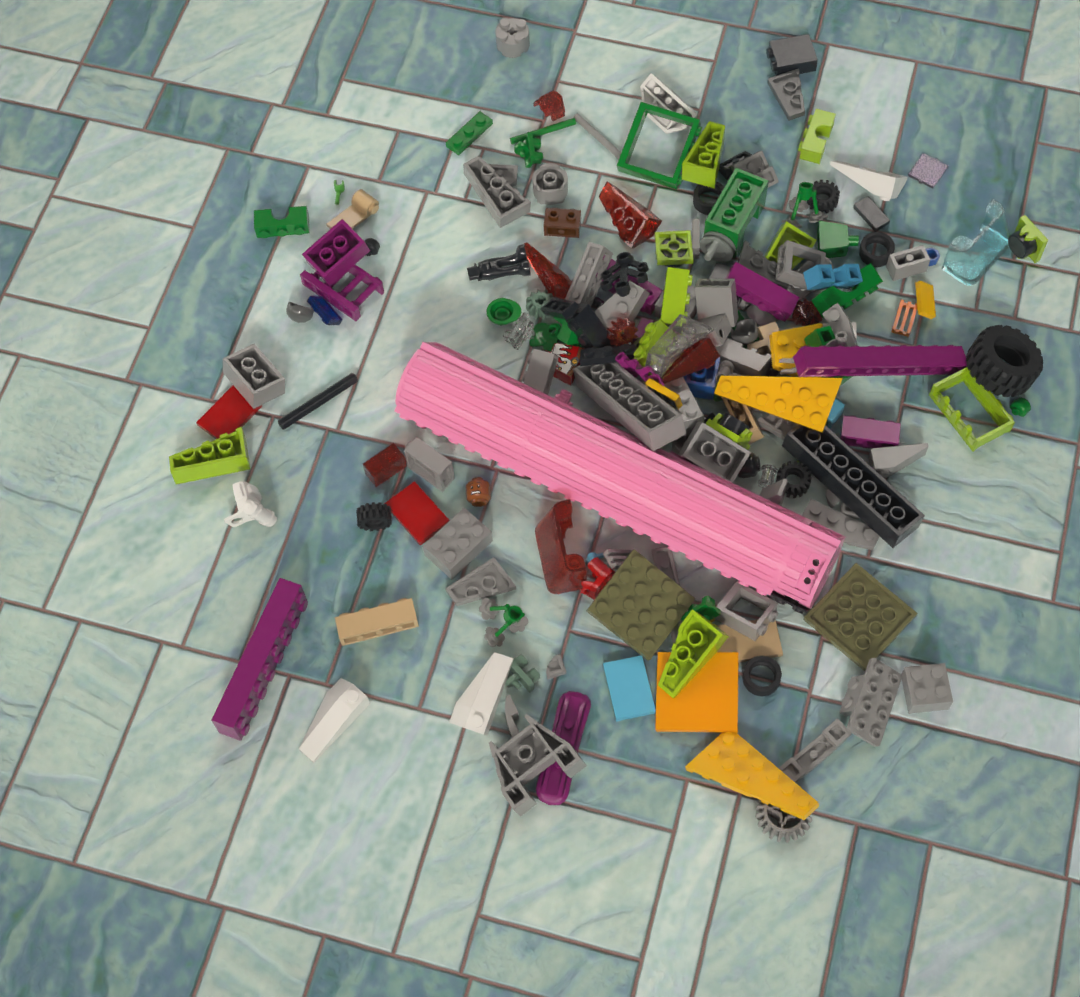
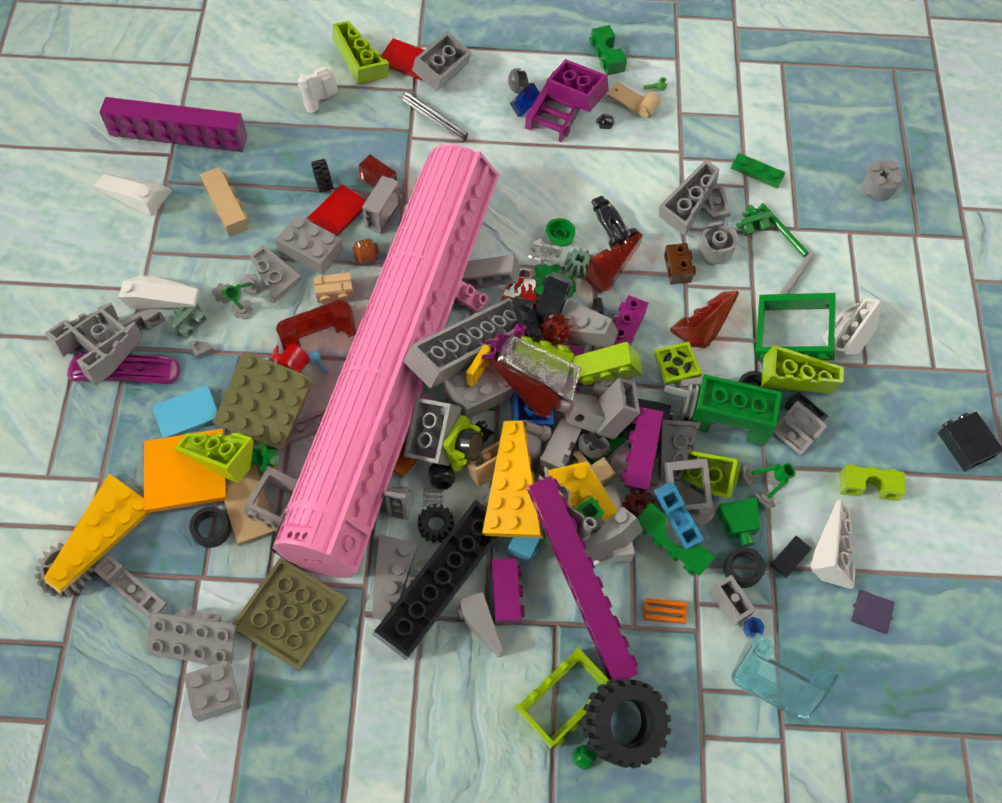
camera: 70 degrees right, 0 degrees up
clear red hair [533,90,565,122] -> none
black plate [541,297,579,319] -> none
light grey fence [565,242,613,307] -> none
black plant [600,252,649,297] -> none
light grey tile [603,549,631,569] -> none
dark grey wing [767,68,805,121] -> none
black tyre [807,180,840,214] -> none
yellow tile [915,280,936,320] -> none
piece [1008,215,1048,263] -> none
none -> tan brick [313,272,354,304]

